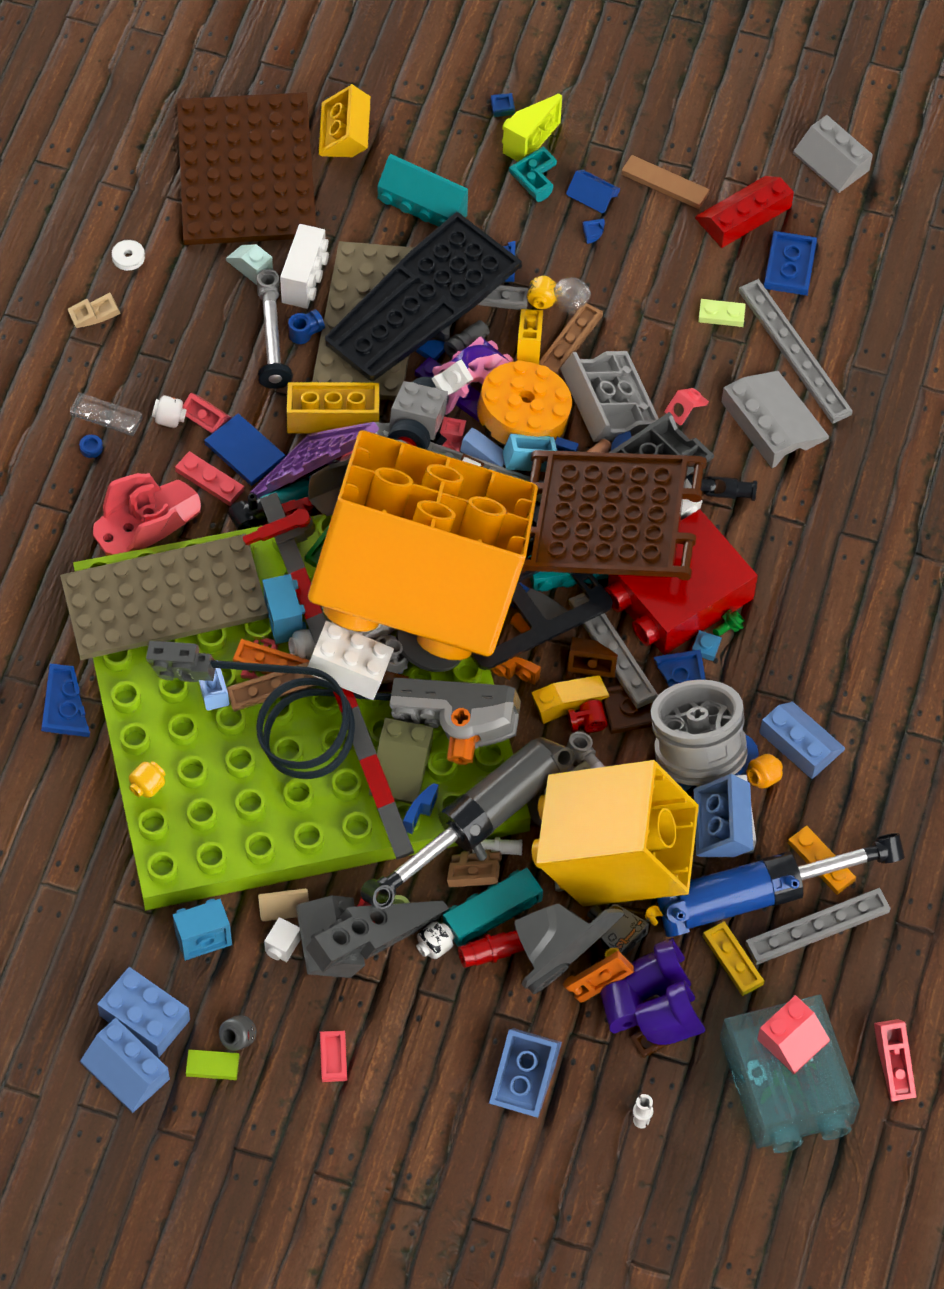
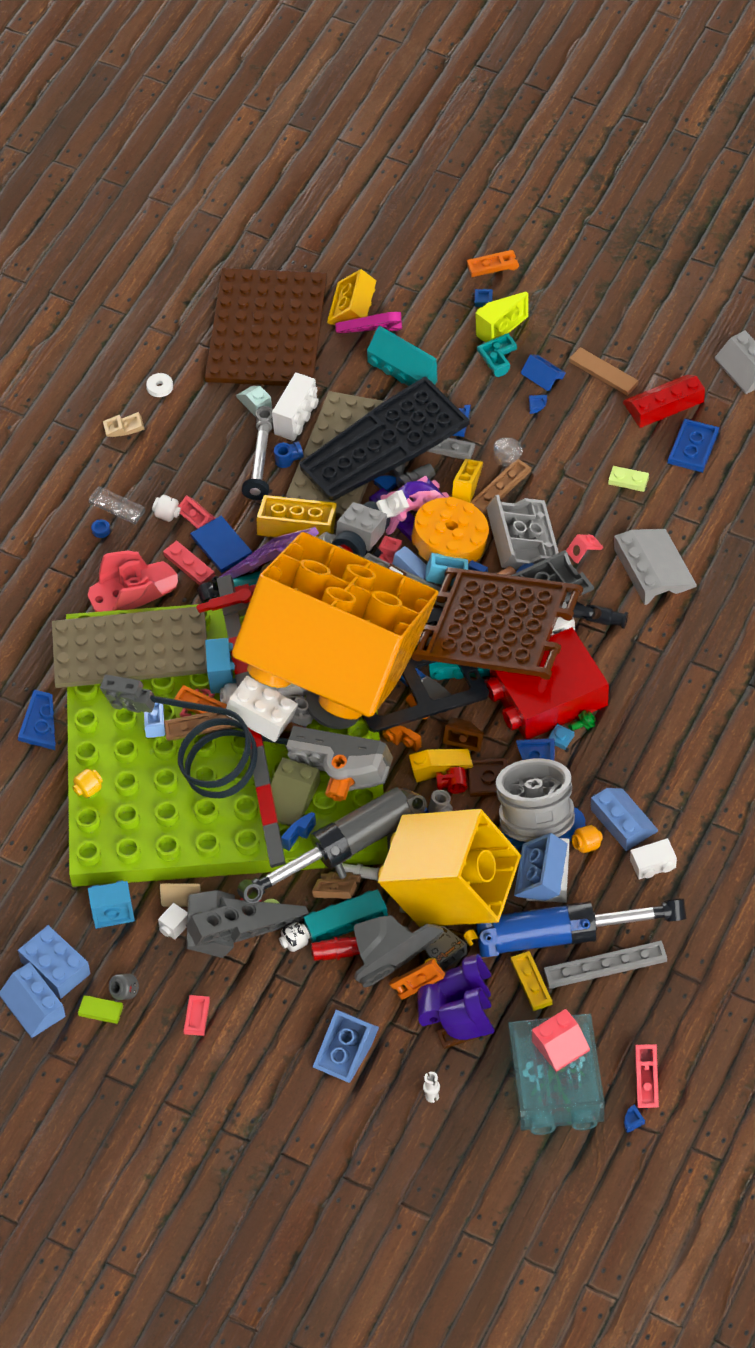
camera: 15 degrees right, 5 degrees down
yellow head [527,276,558,309] -> none
light grey tile [569,593,658,709] -> none
light grey tile [739,279,852,424] -> none
light orange plate [788,825,856,895] -> none
none -> dark pink beam [335,312,402,333]
none -> orange plate [467,250,519,277]
none -> blue tile [624,1104,645,1133]
none -> white brick [630,838,677,879]

